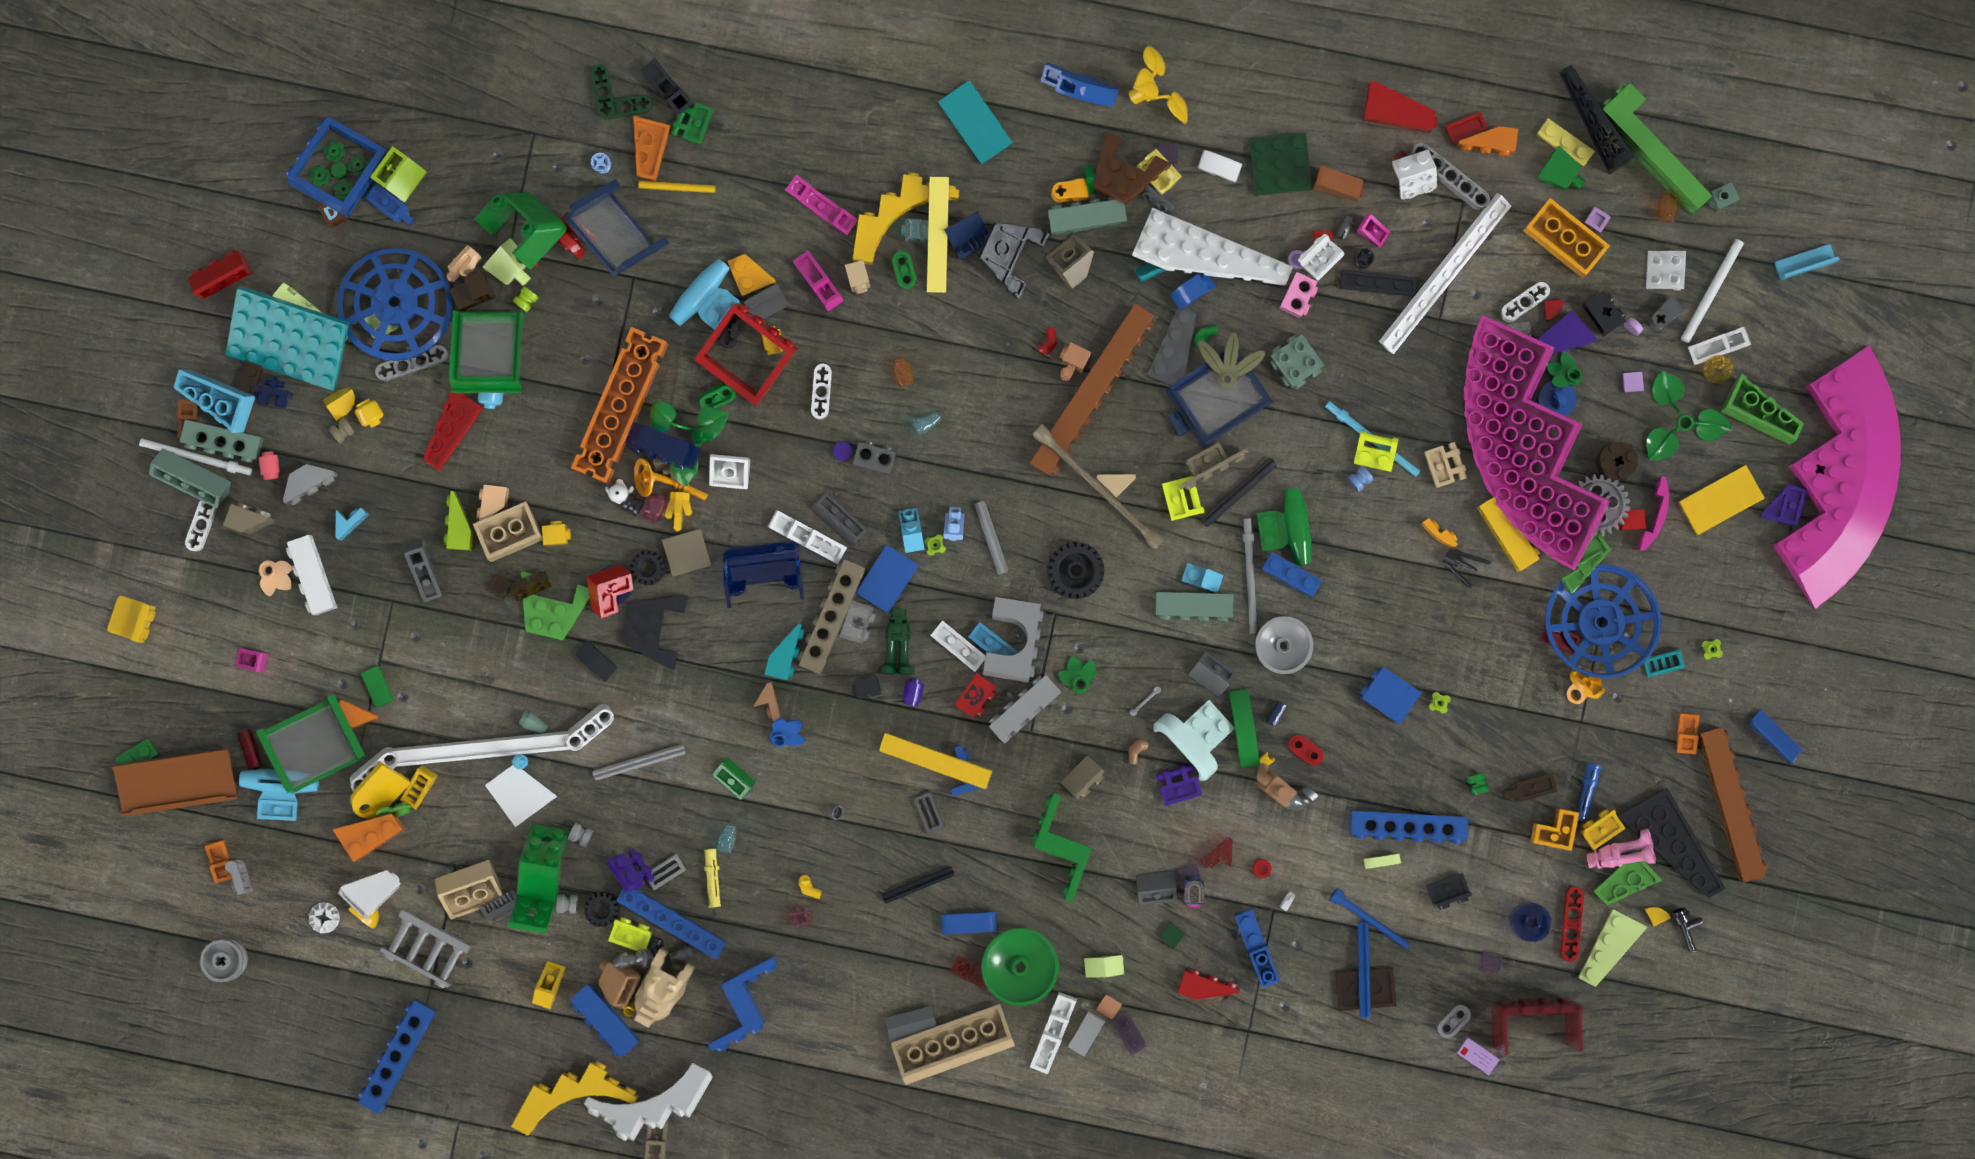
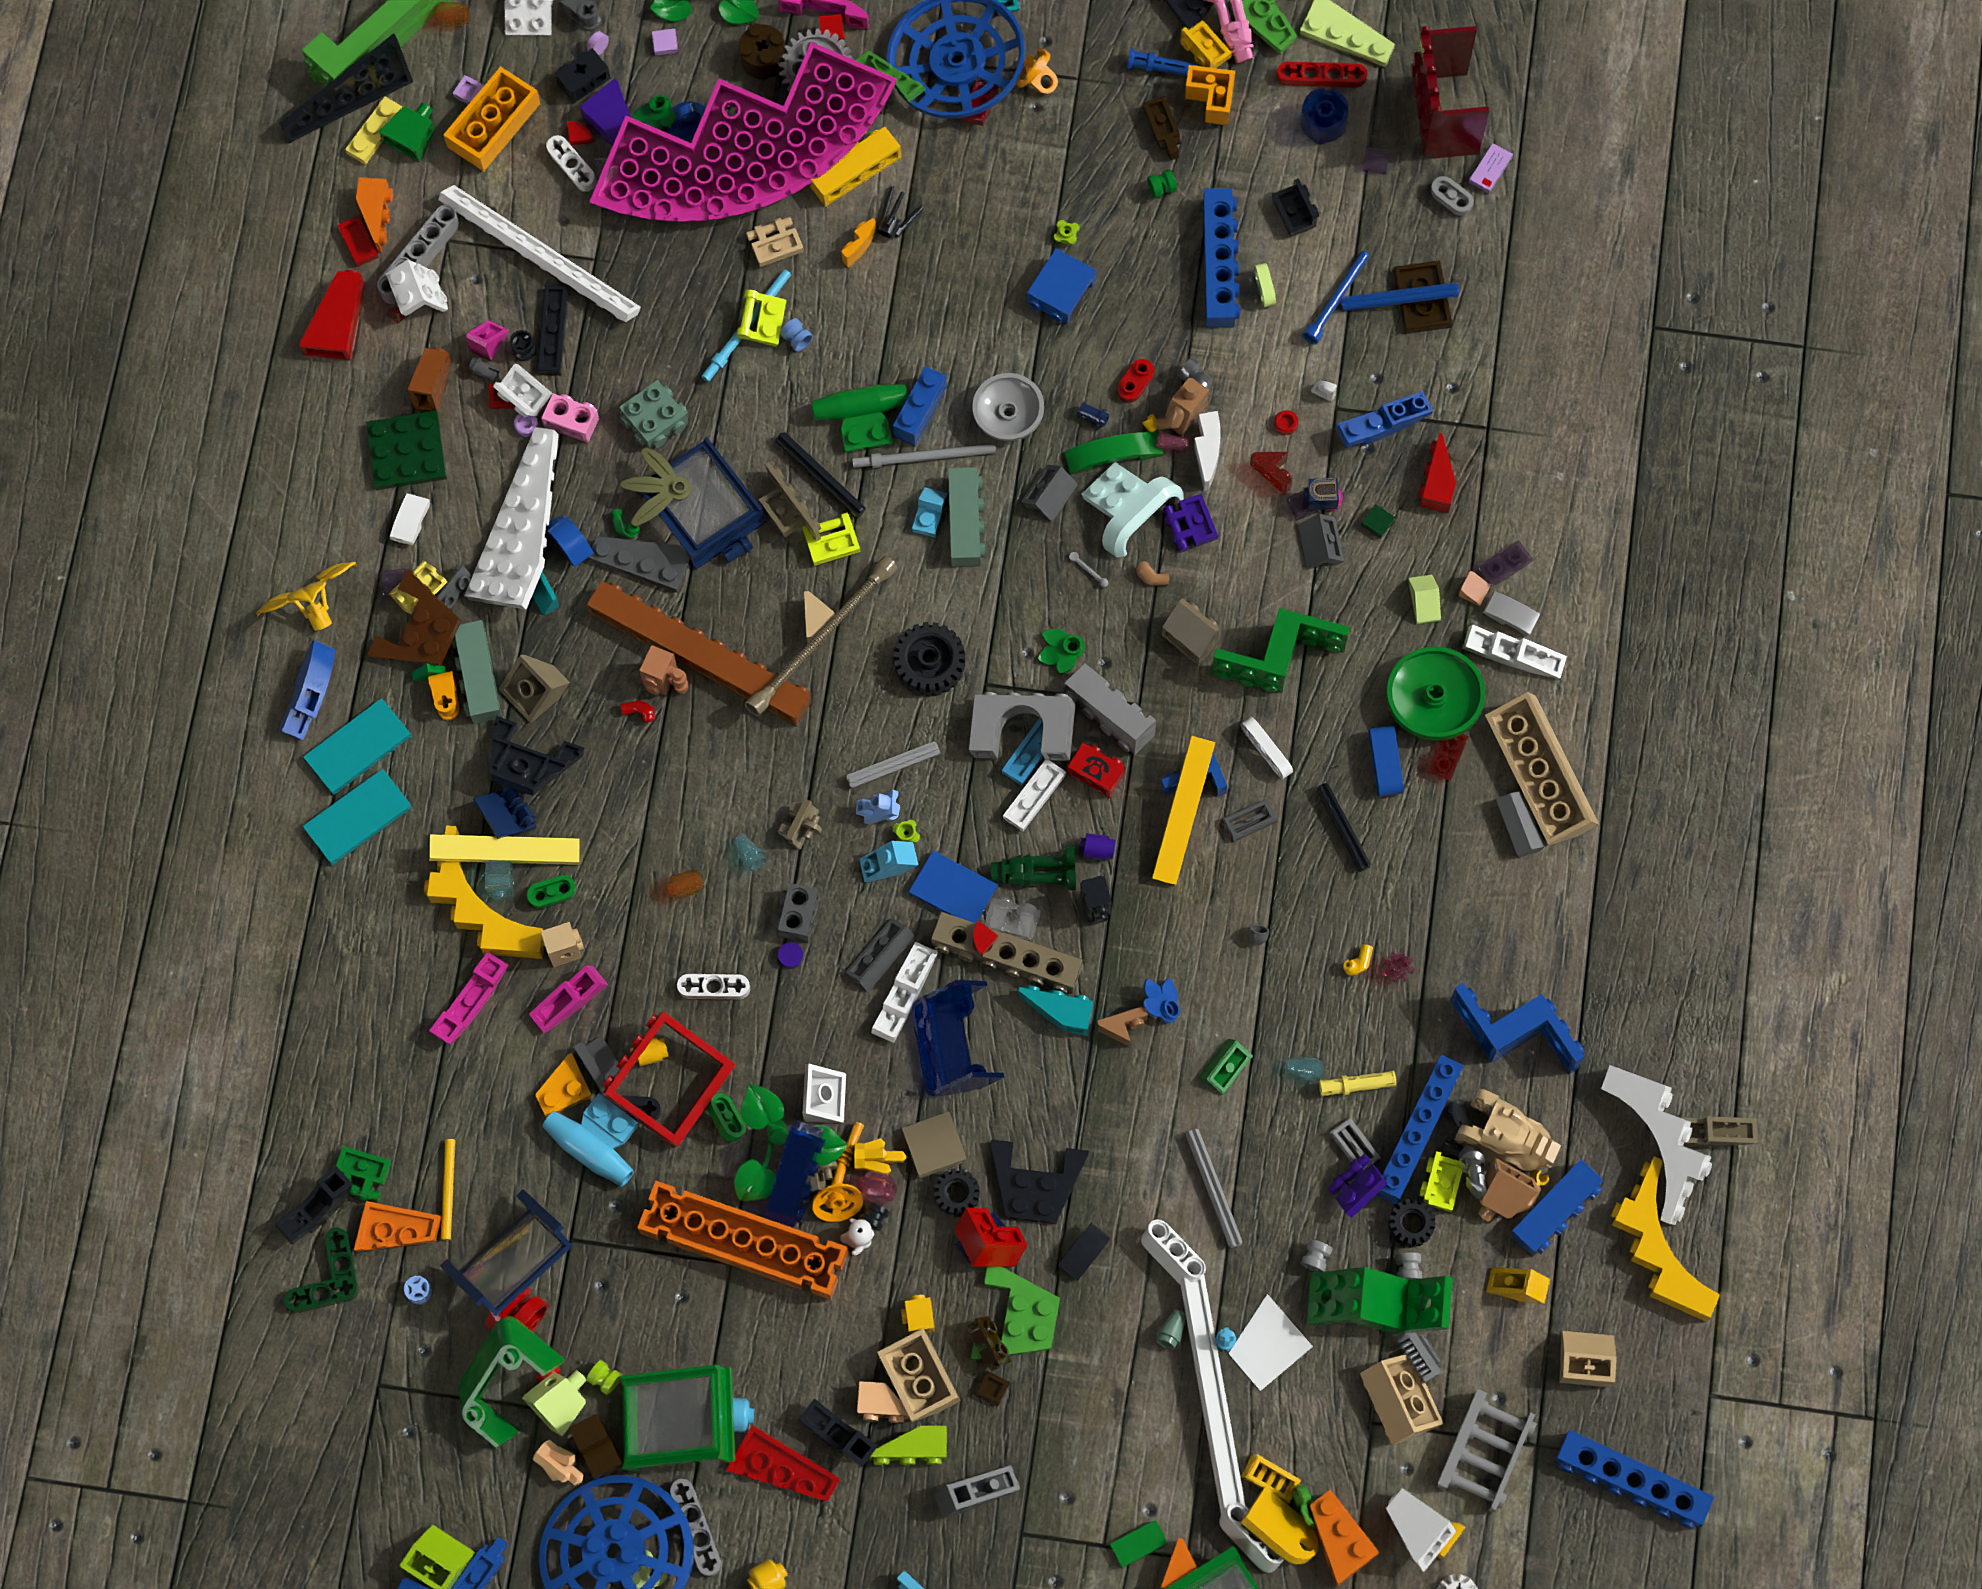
camera: 90 degrees left, 15 degrees down
none -> teal tile [304,698,412,795]
none -> dark tan hips [778,799,822,849]
none -> black arch [798,1398,878,1467]
none -> red tile [973,921,998,956]
none -> clear pink pin [1156,432,1188,454]
none -> white slope [1194,411,1220,491]
none -> white beam [1240,717,1293,779]
none -> tan slope [1559,1331,1616,1387]

